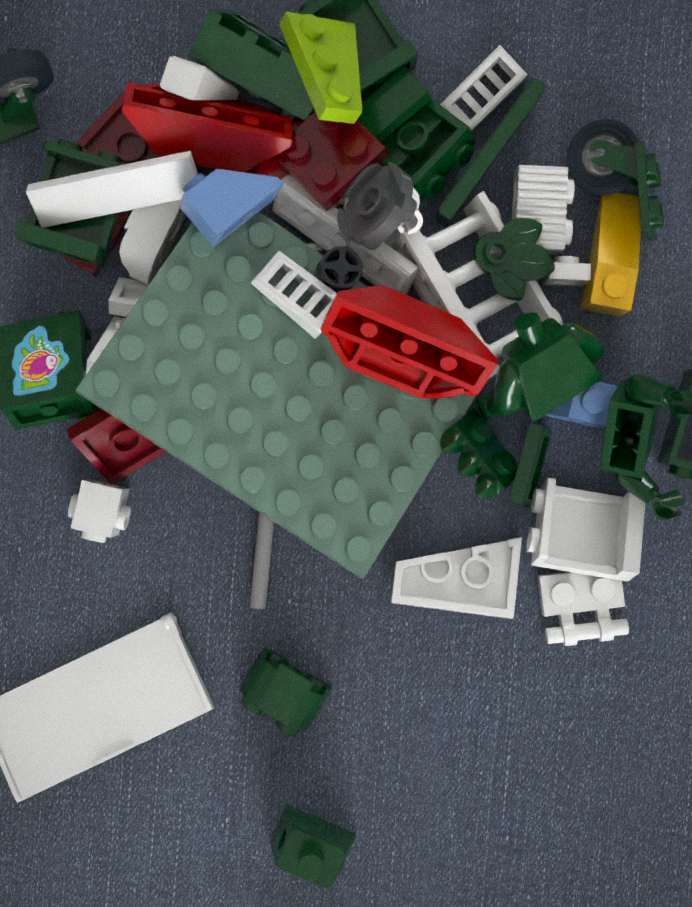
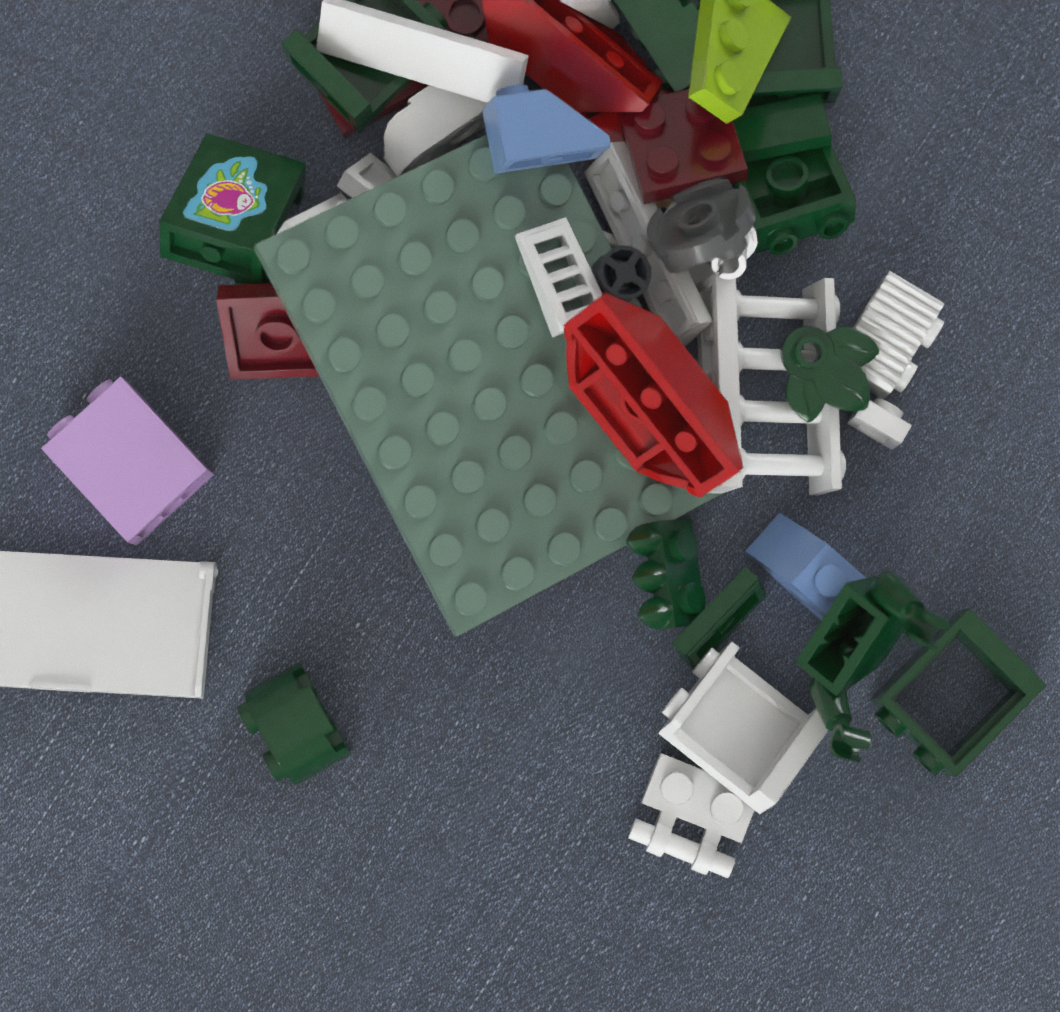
camera: 30 degrees right, 5 degrees down
white brick [68,479,131,543] -> none
light grey bar [250,512,274,609] -> none
dark green torso [270,804,356,889] -> none
white wing [391,537,522,619] -> none
dark green tile [435,78,547,228] -> none
white slope [440,45,528,132] -> none
dark green torso [475,312,606,422] -> none
plate [566,119,664,241] -> none
yellow slope [580,193,641,317] -> none
none -> lavender brick [41,376,214,546]

